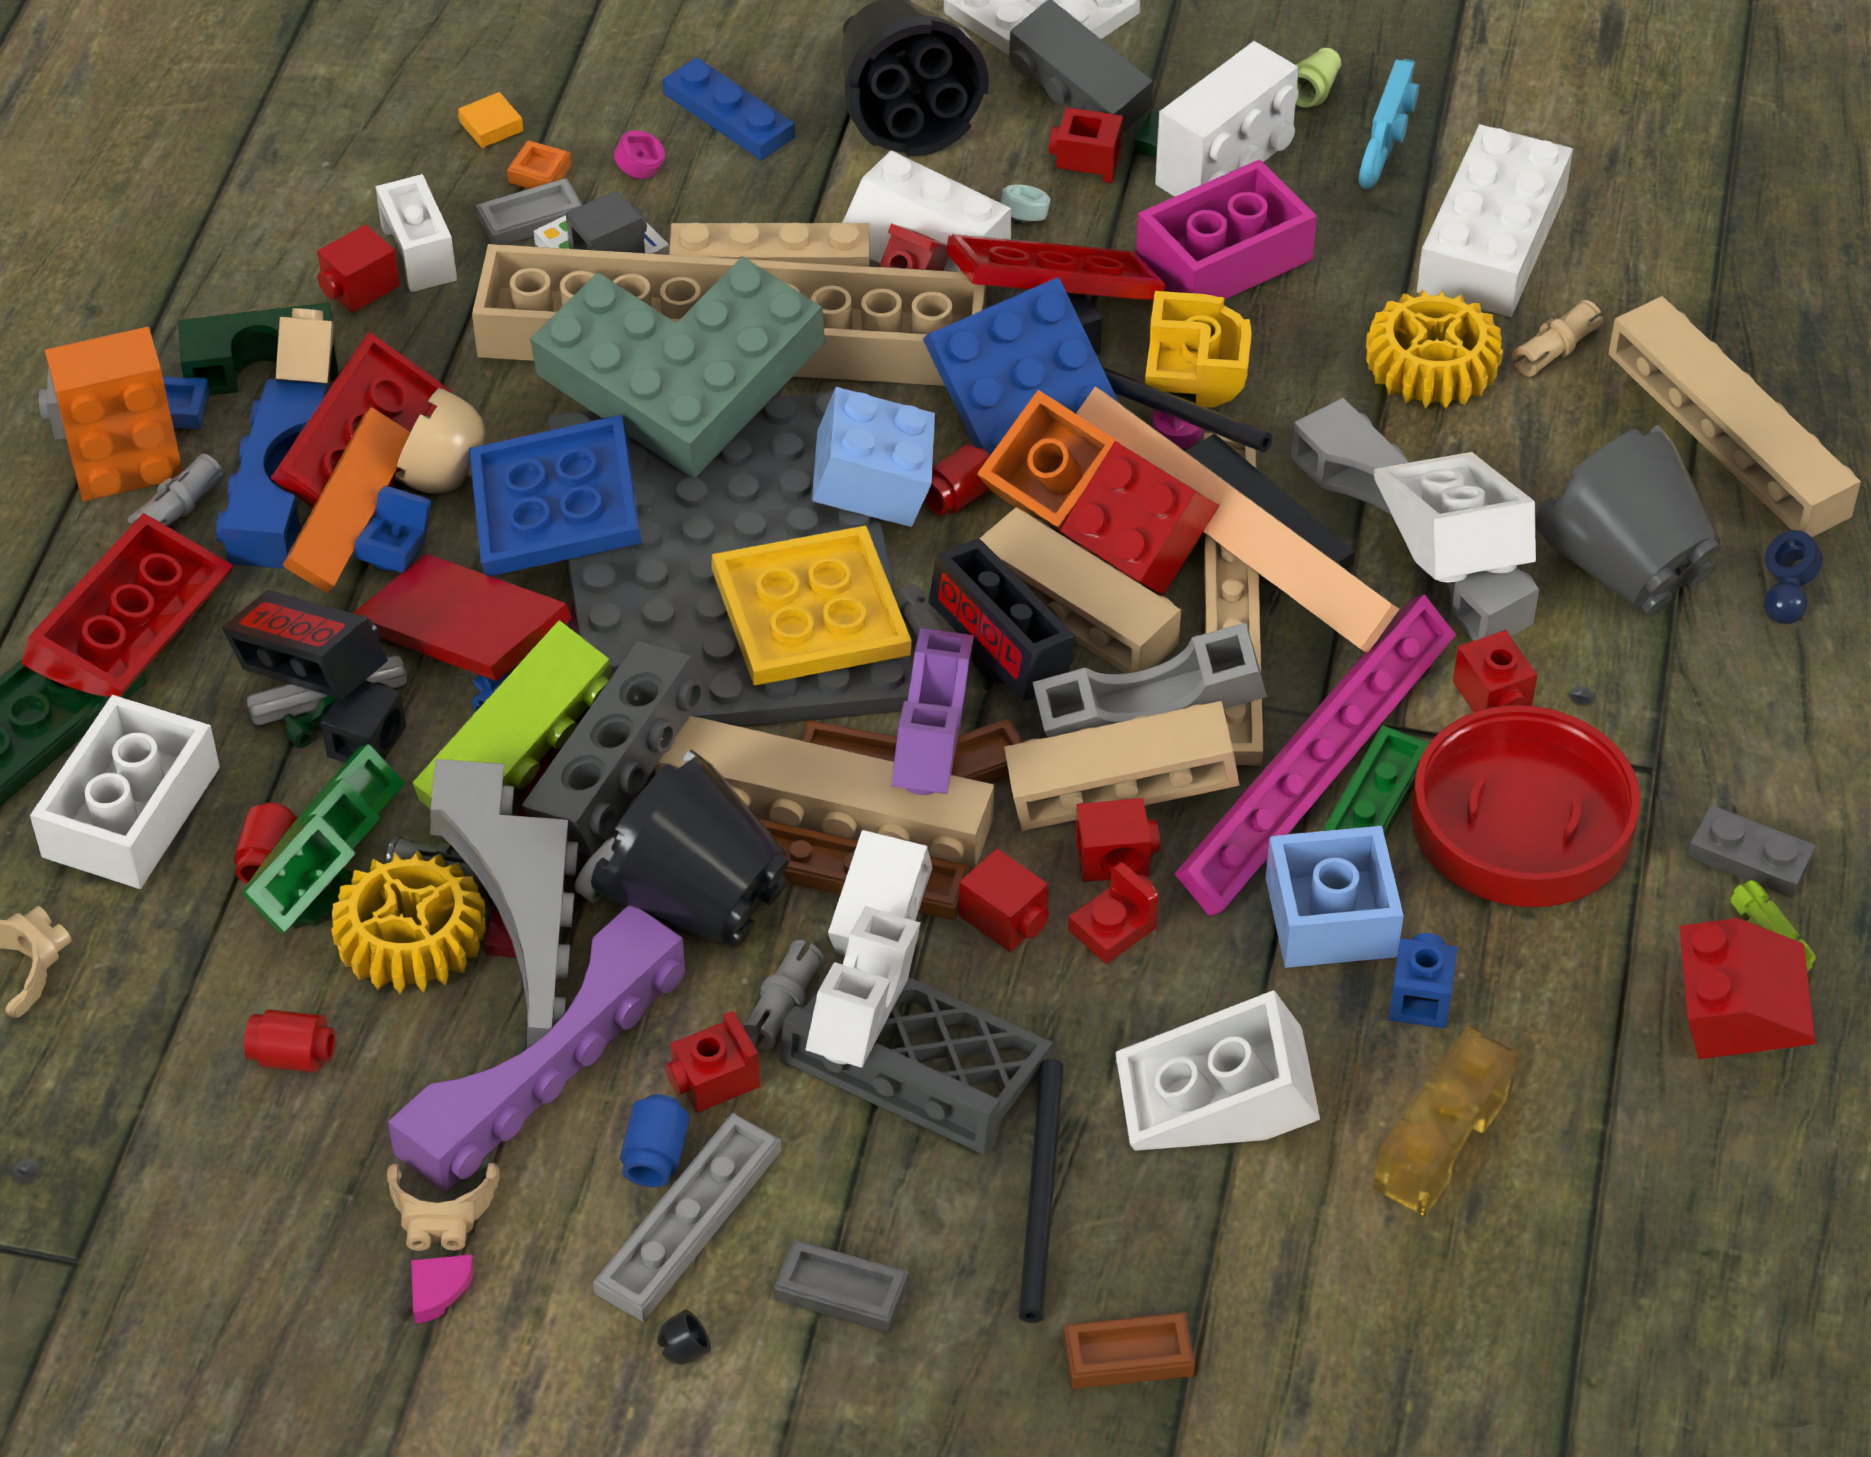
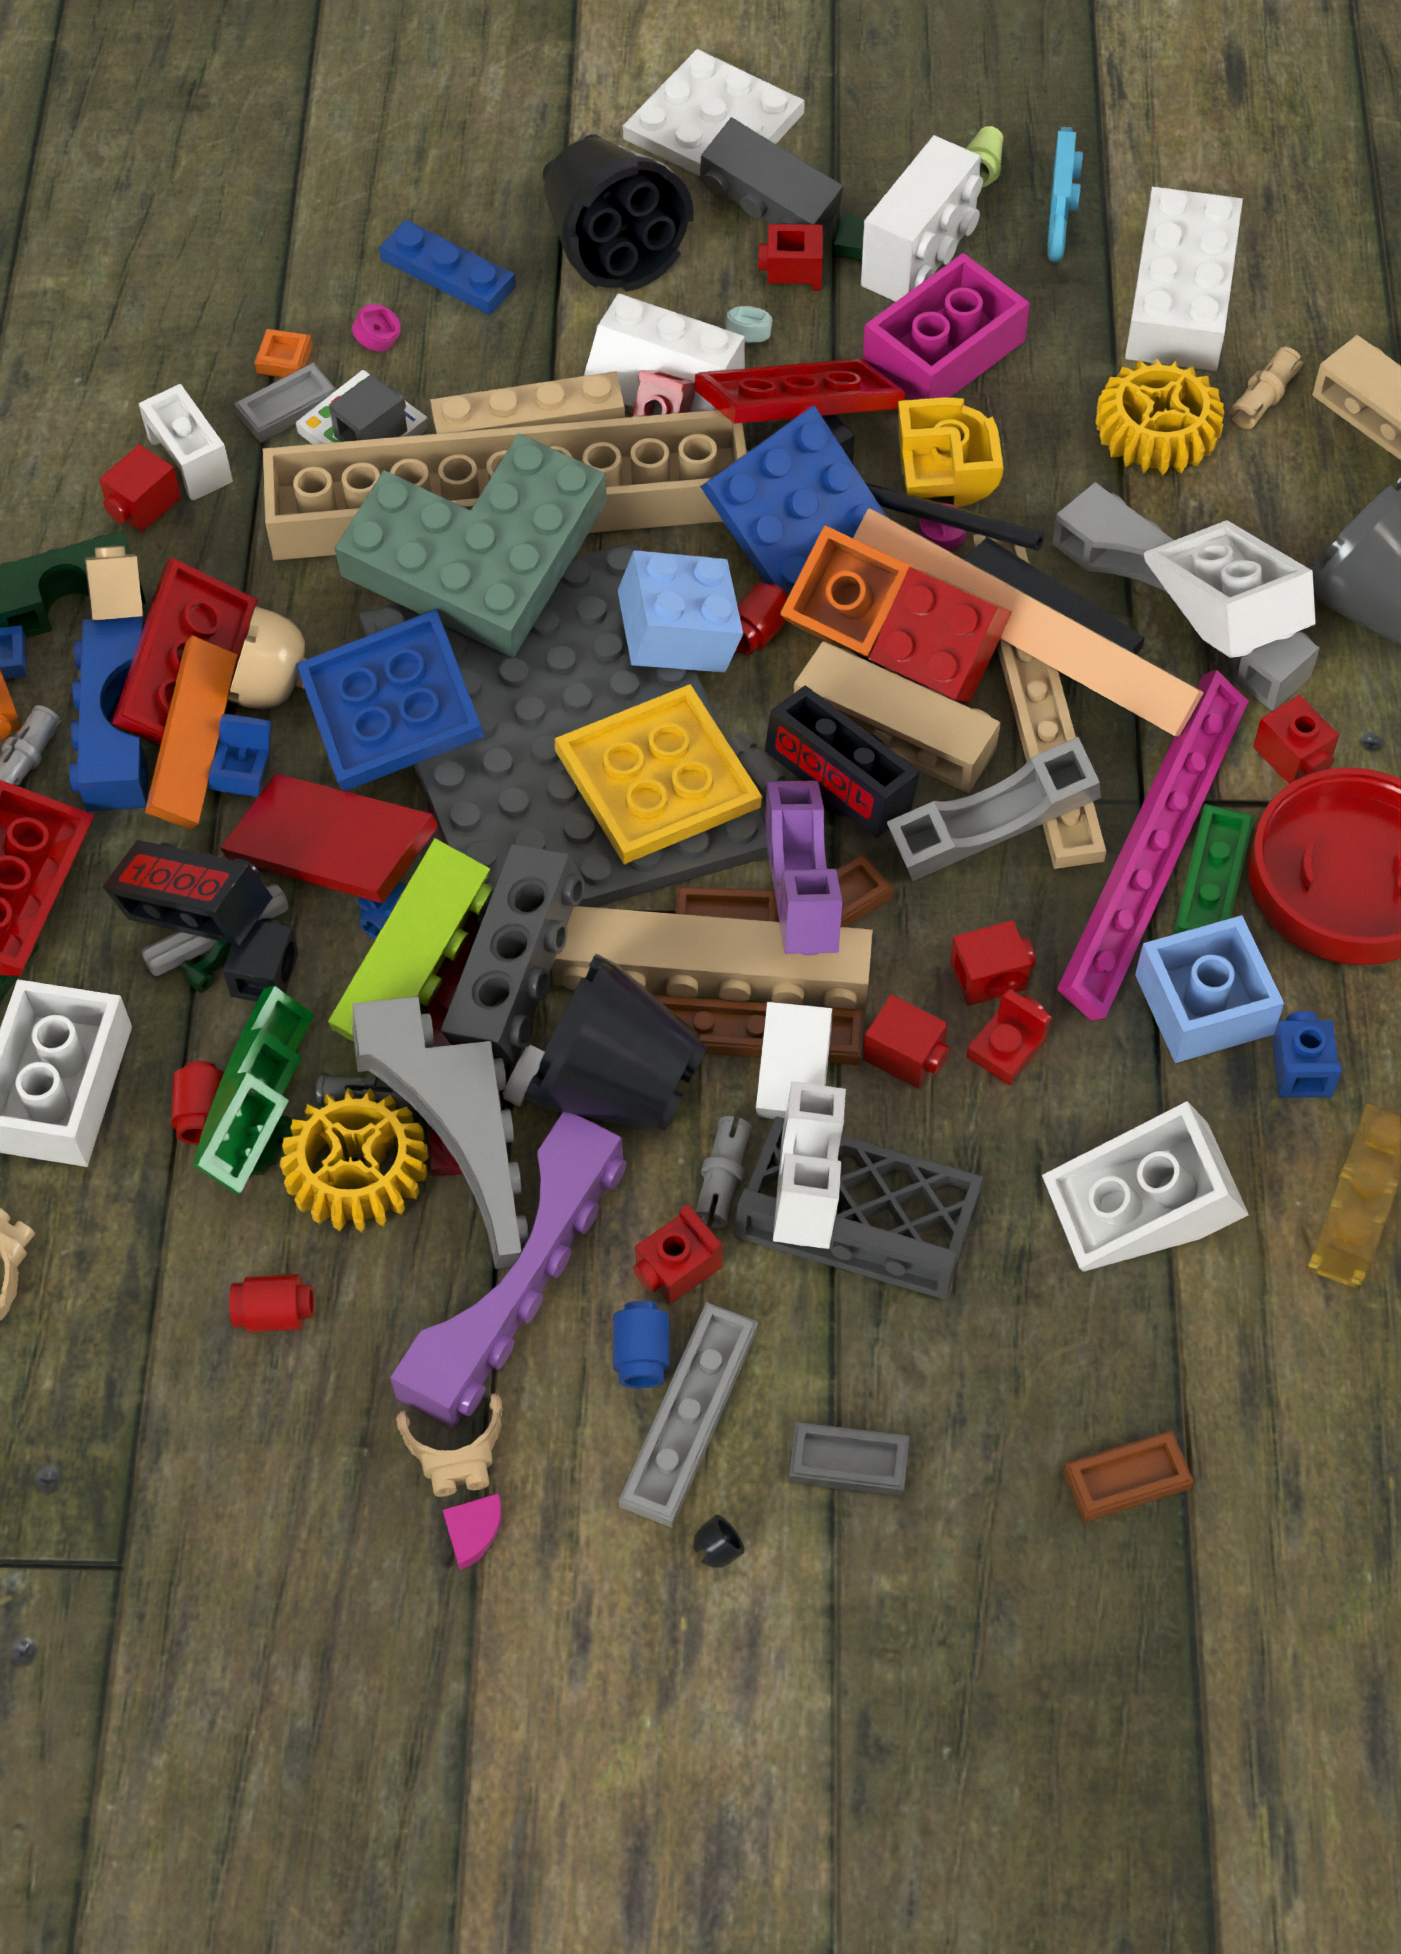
camera: 10 degrees left, 10 degrees up
light orange tile [458,92,524,148] -> none
tan brick [1004,701,1240,831] -> none
black piece [1019,1059,1064,1323] -> none

